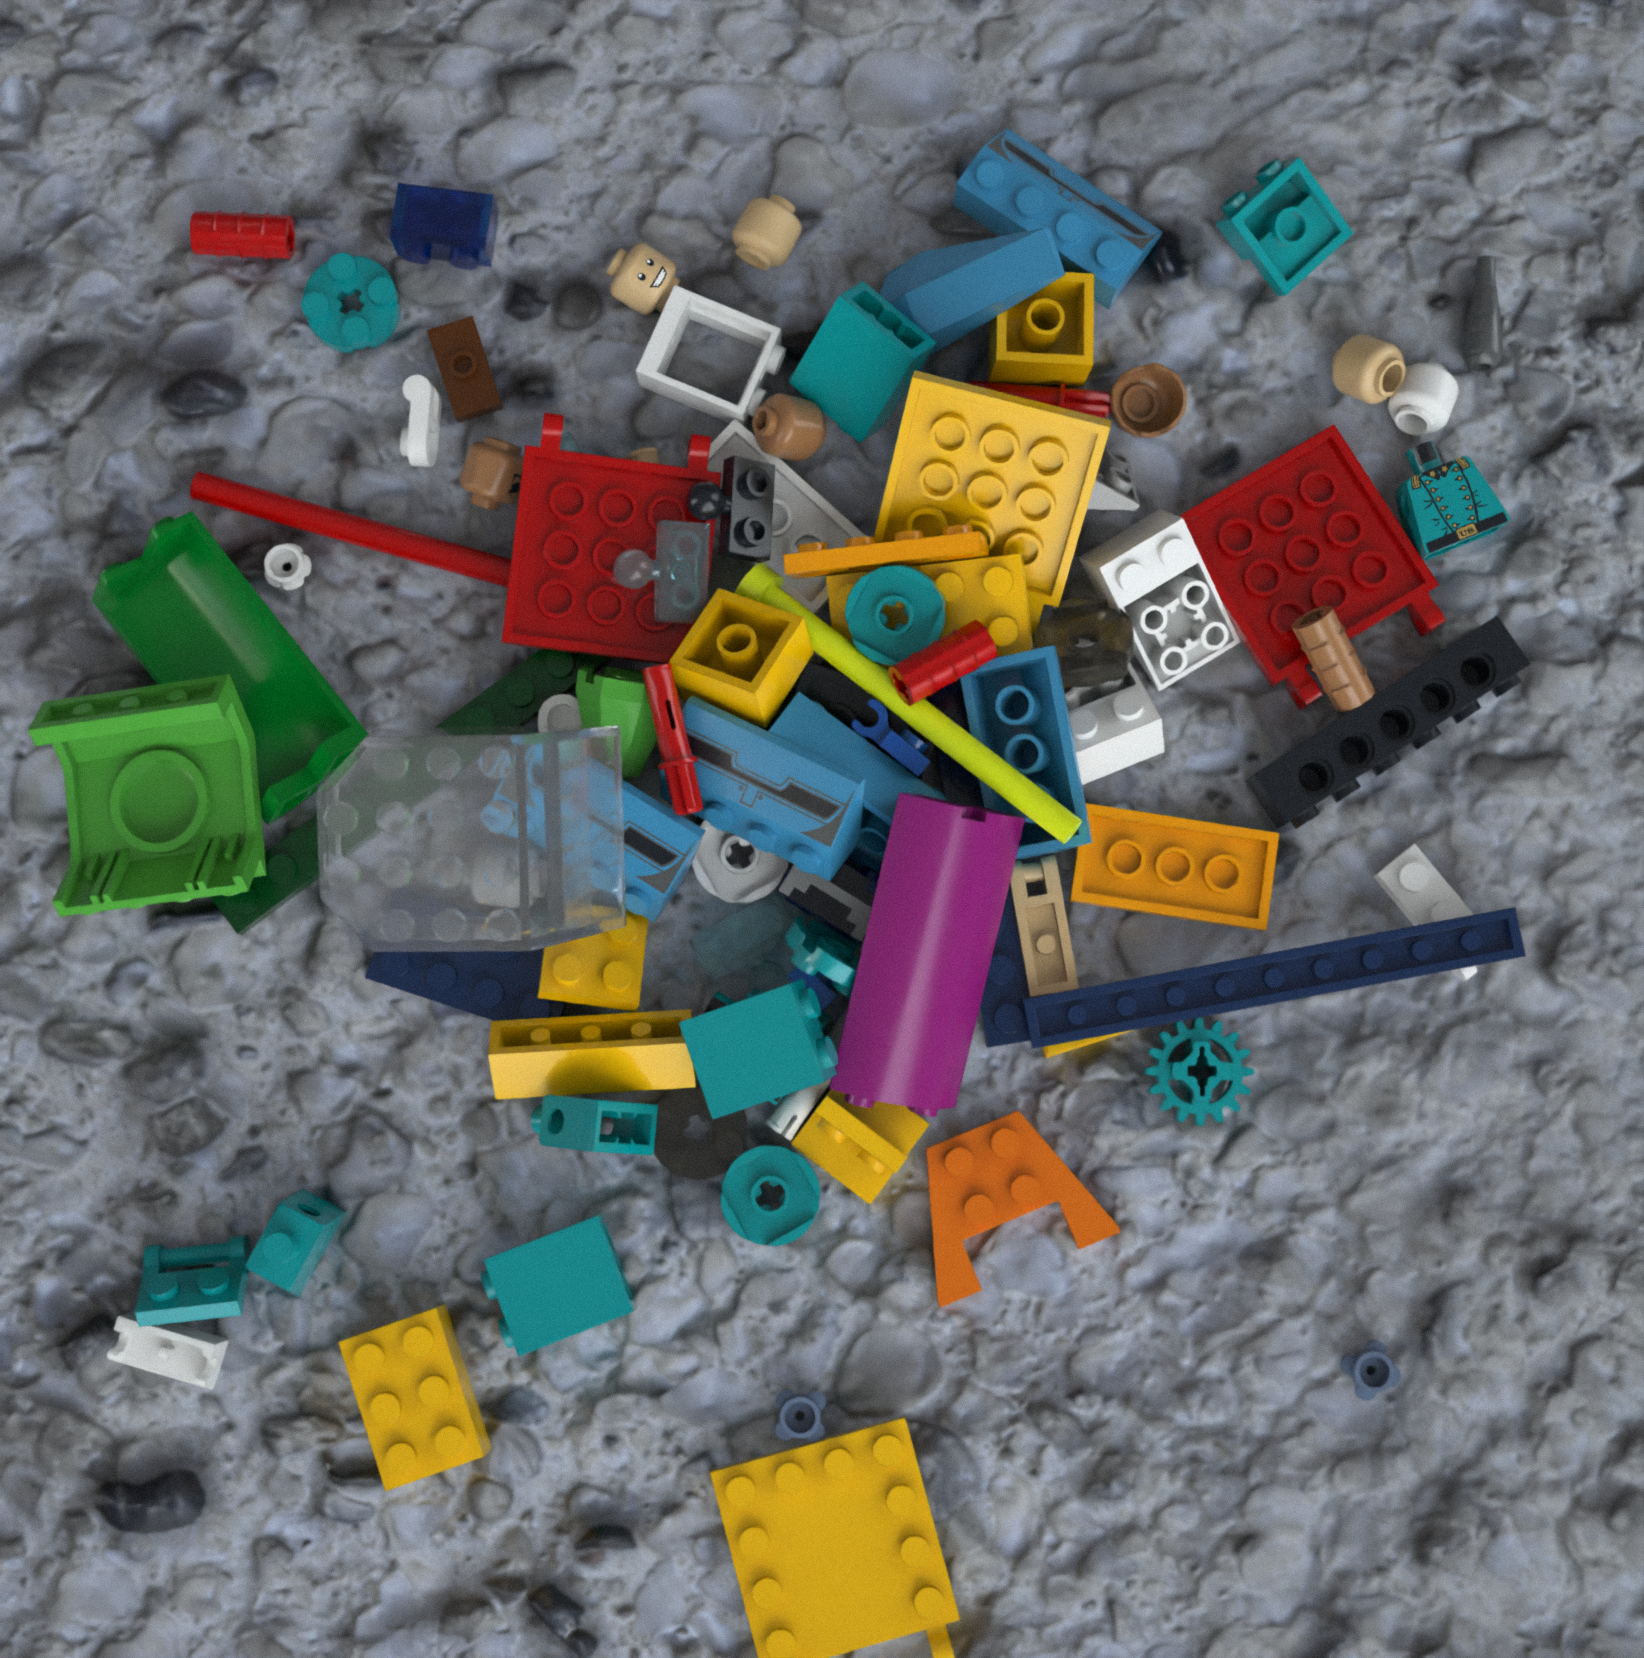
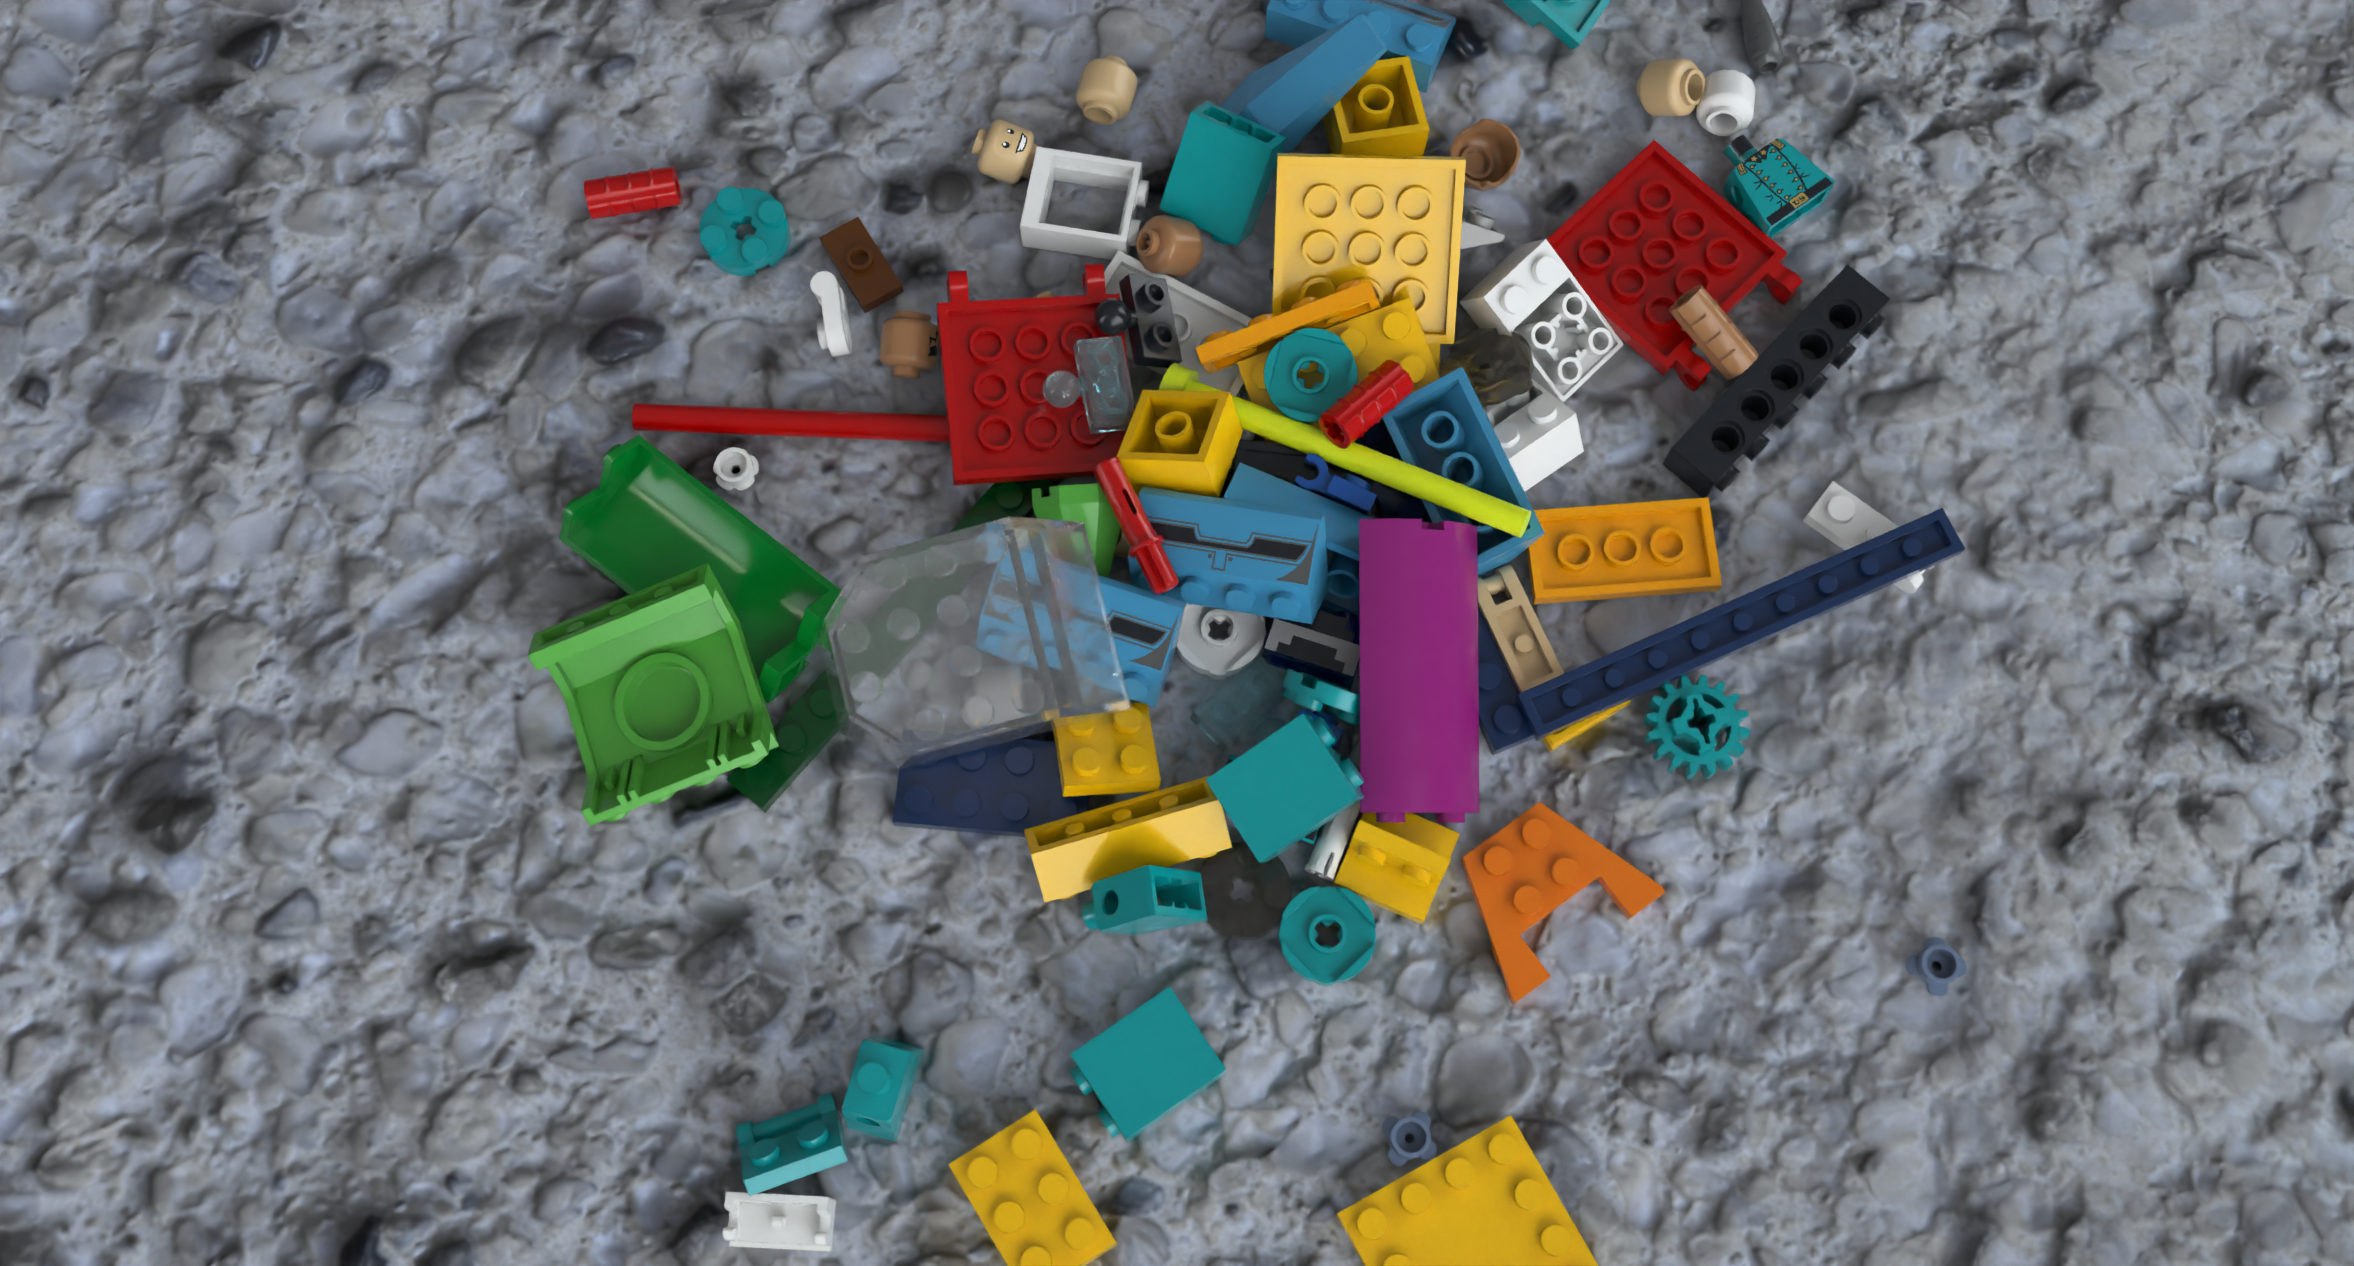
camera: 10 degrees left, 10 degrees down
clear blue brick [390,183,499,270] -> none

